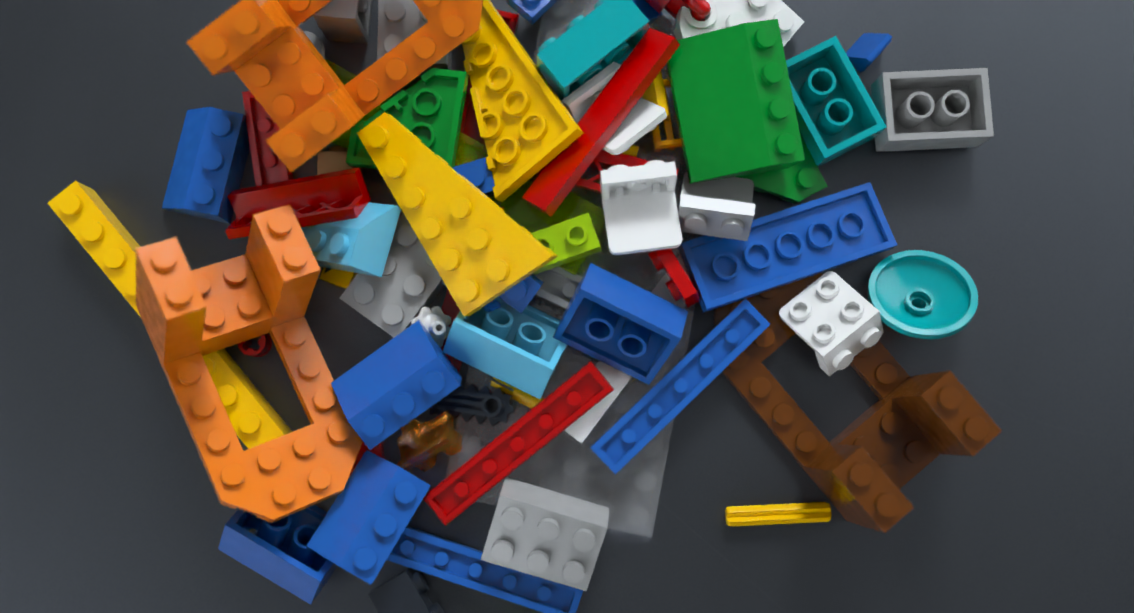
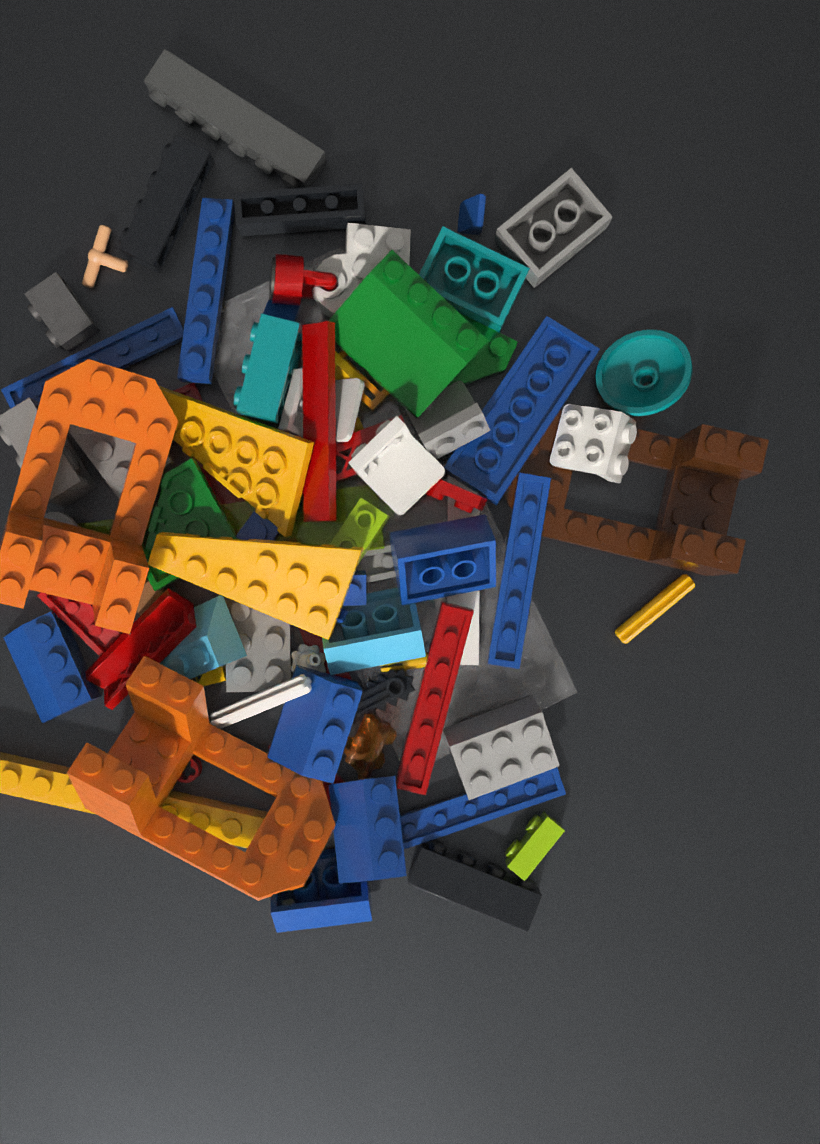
camera: 35 degrees left, 5 degrees up
none -> white axle [210,674,312,729]

